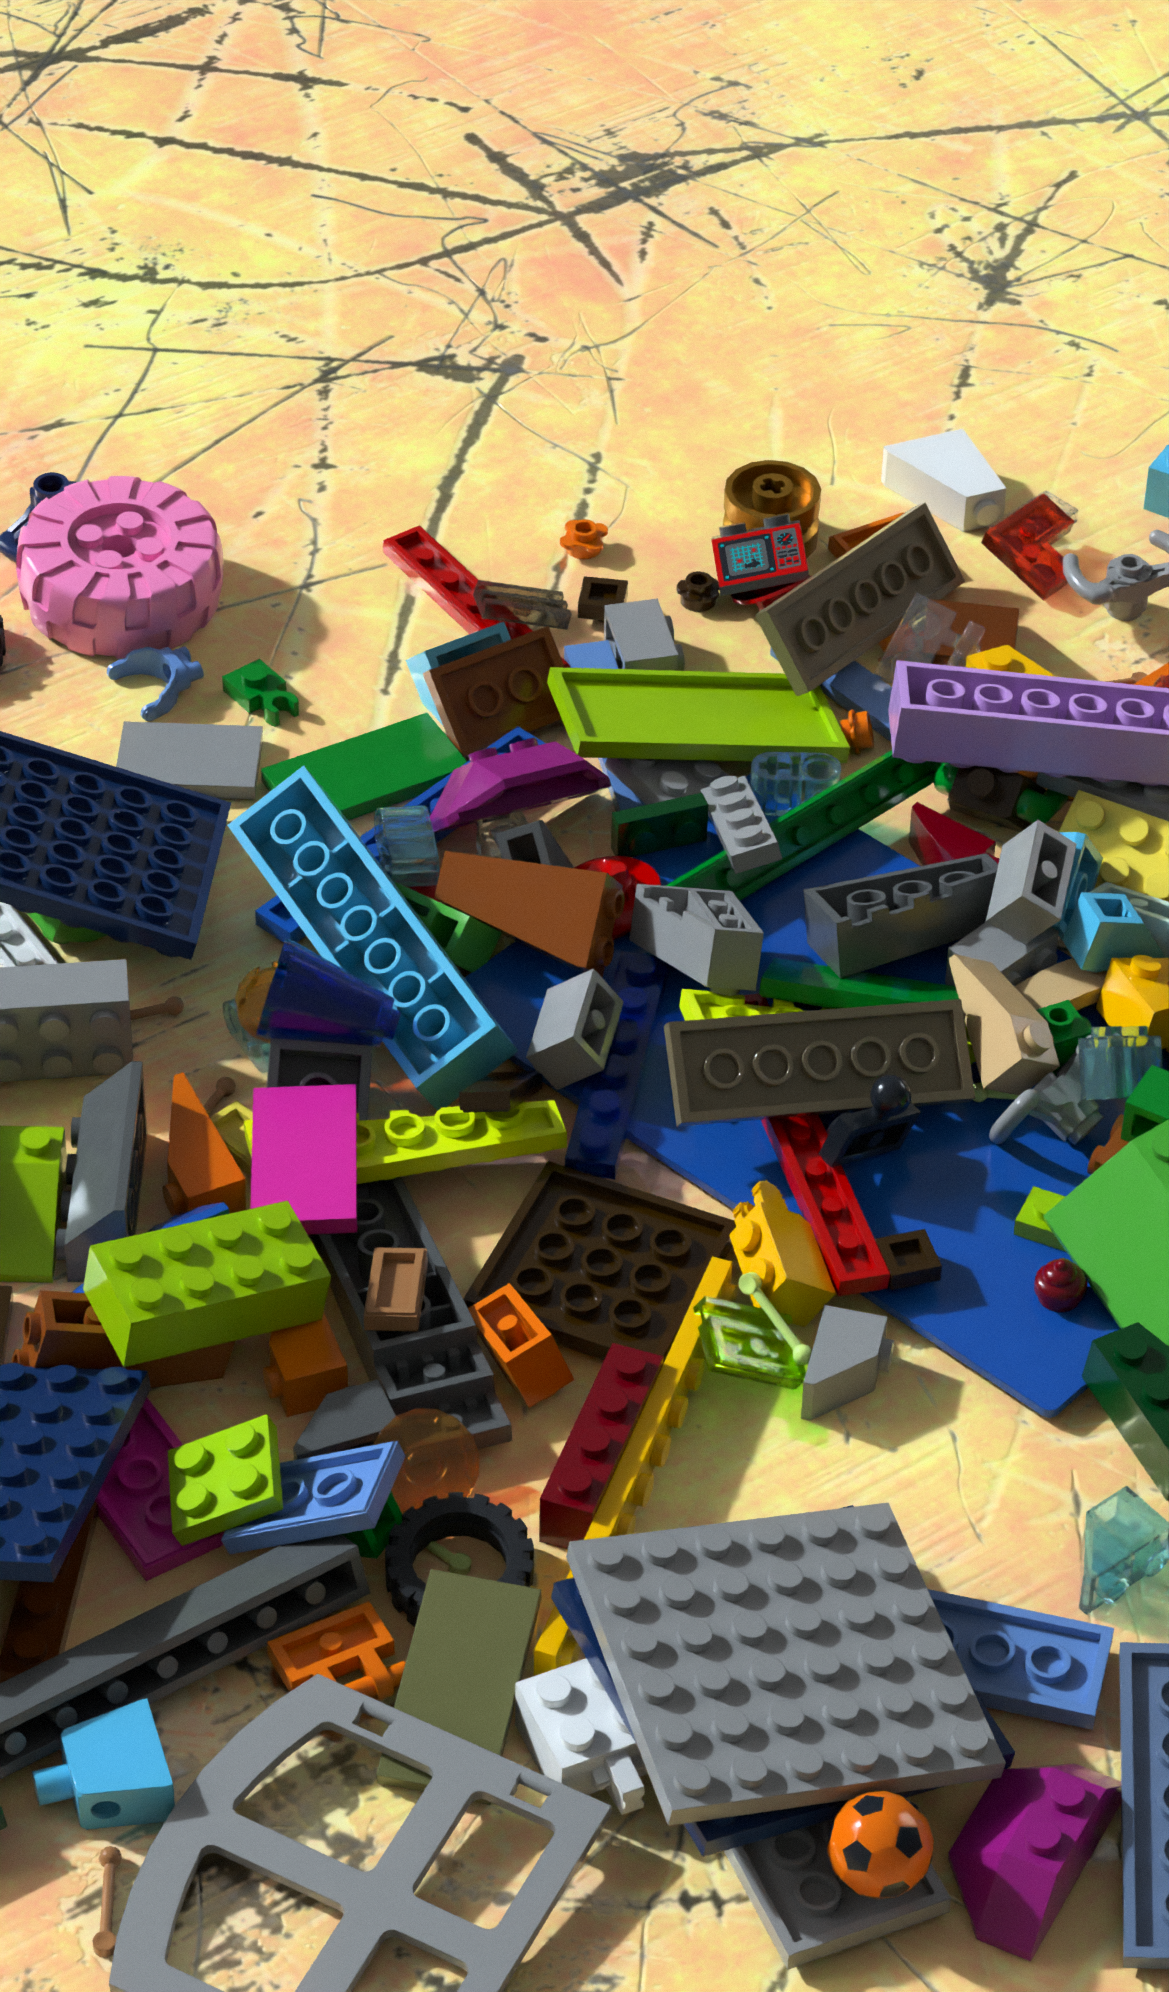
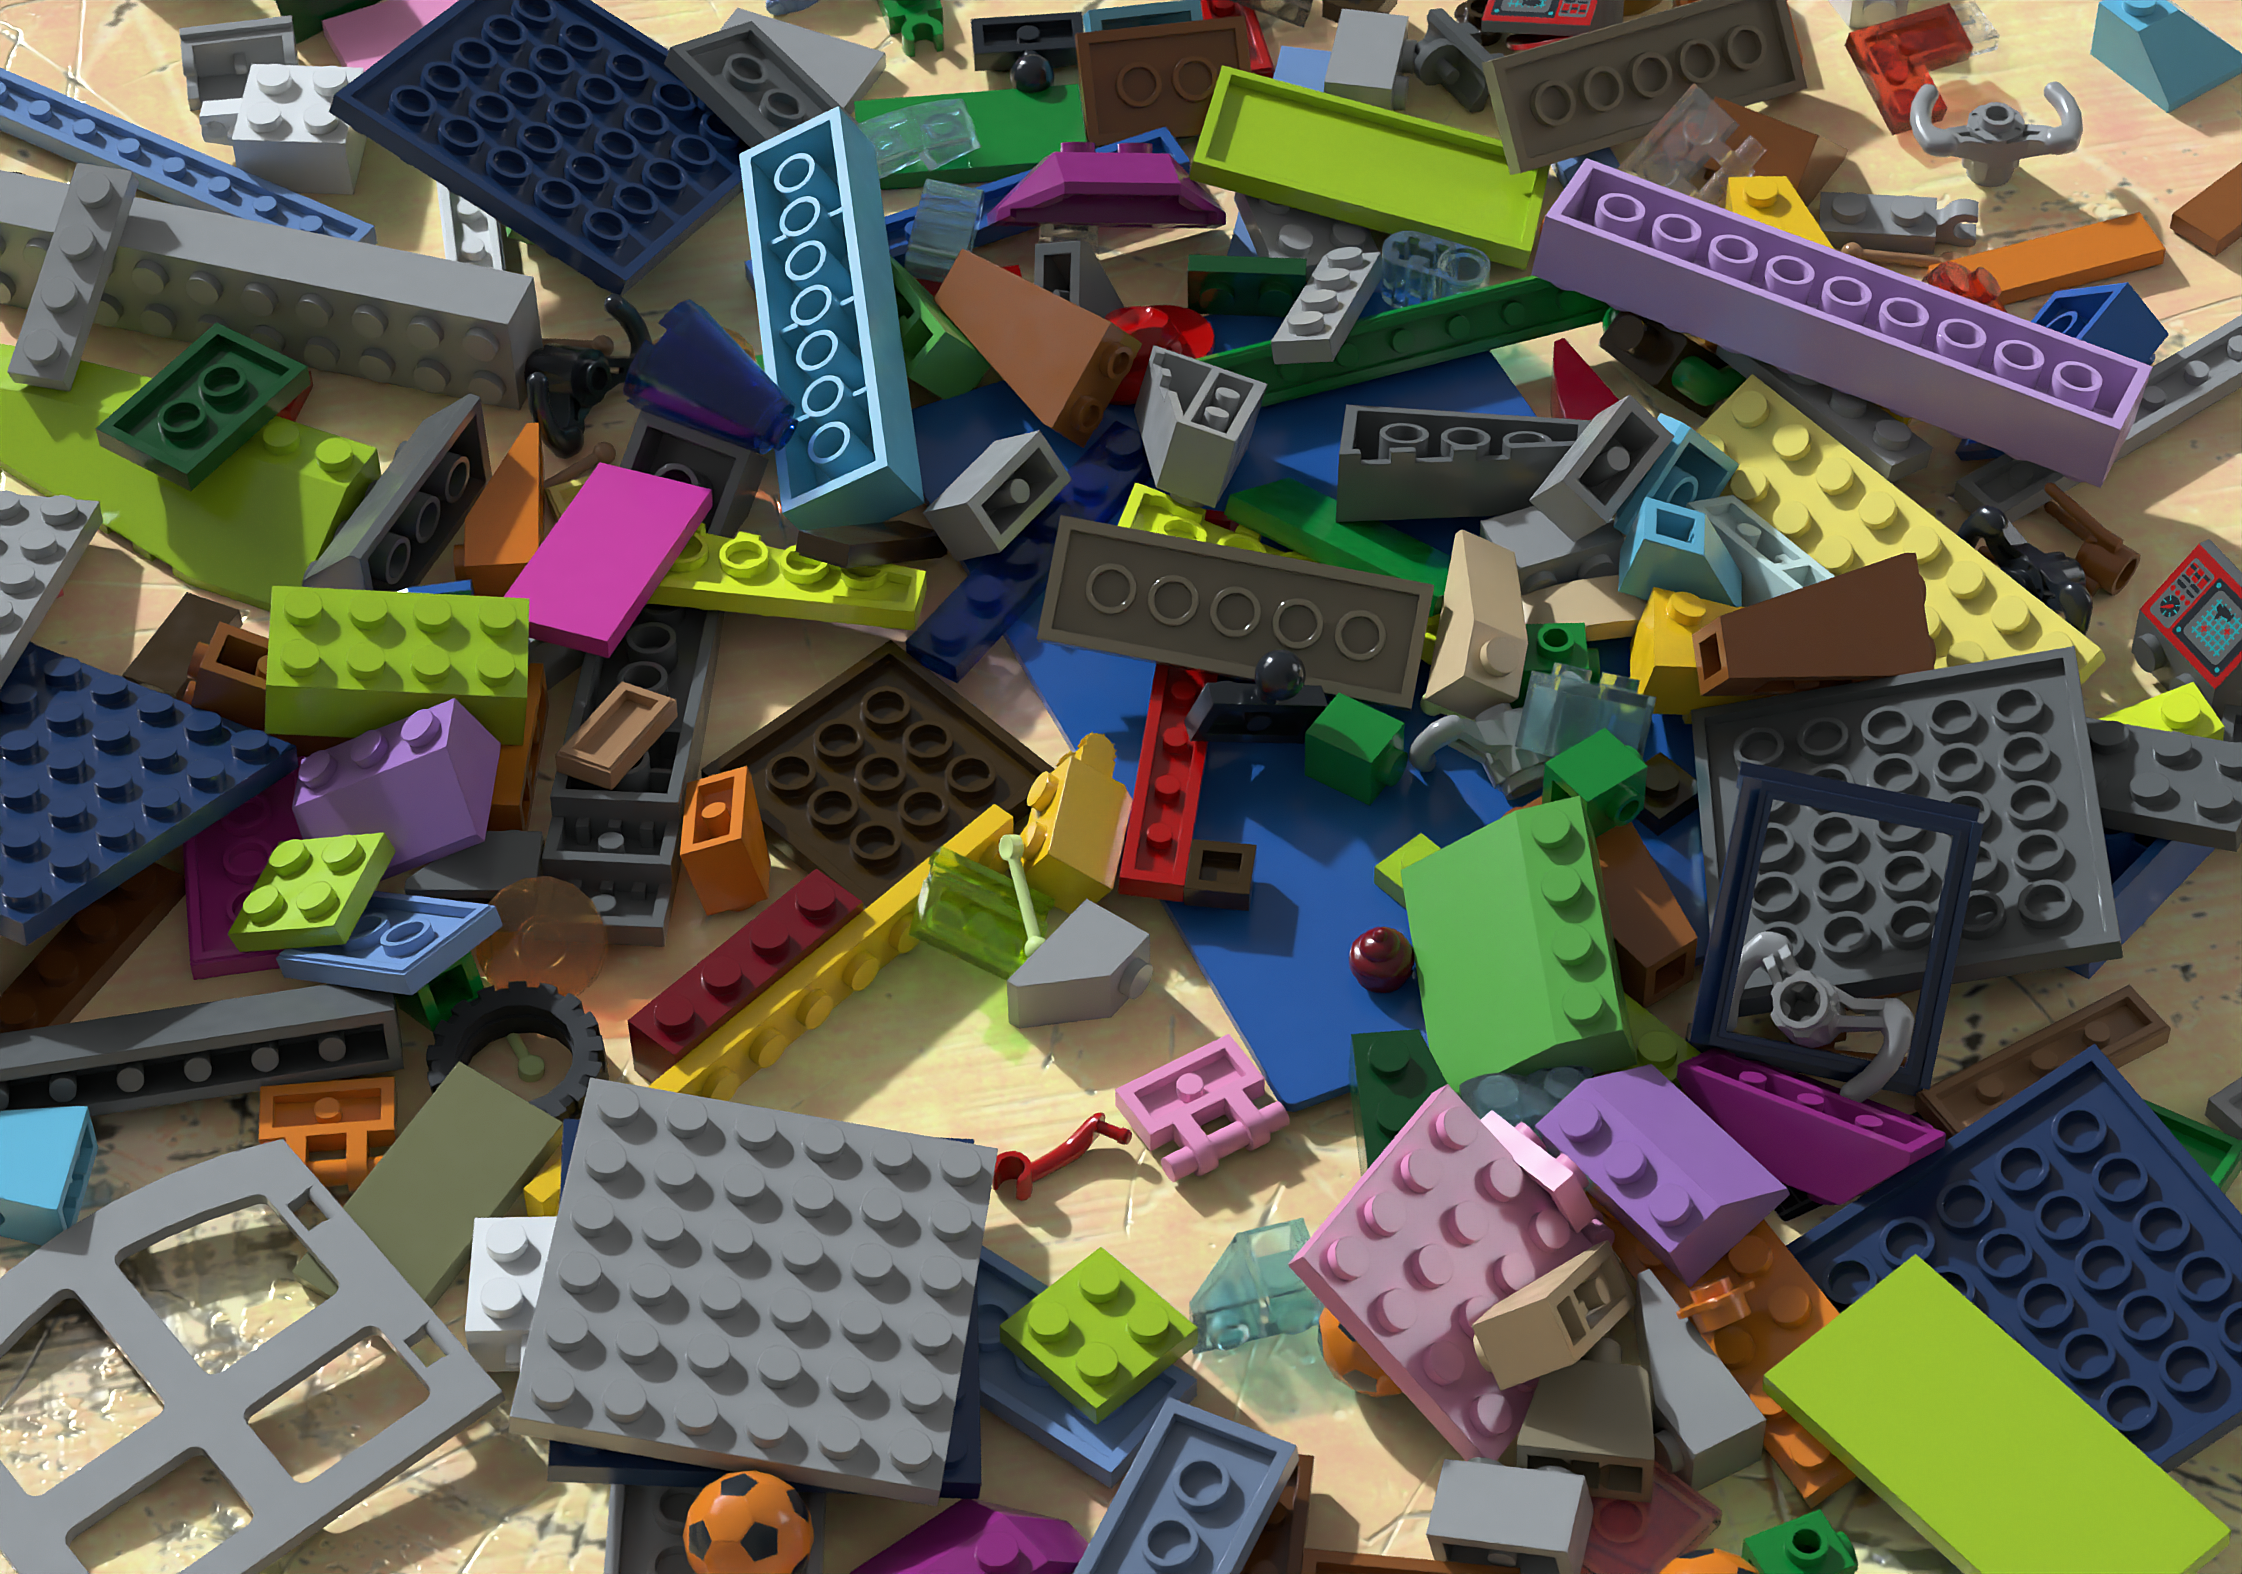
camera: 25 degrees right, 5 degrees up
none -> medium lavender slope [292,698,501,881]
none -> black piece [524,293,656,459]
none -> dark grey plate [664,21,861,148]
none -> clear light blue slope [856,98,981,179]
none -> black plate [971,12,1084,93]
none -> red piece [992,1112,1132,1201]
none -> lime plate [999,1247,1198,1425]
none -> bright pink plate [1115,1034,1290,1182]
none -> green brick [1305,693,1408,806]
none -> dark grey hips [1413,8,1504,112]
none -> light grey plate [1819,192,1979,254]

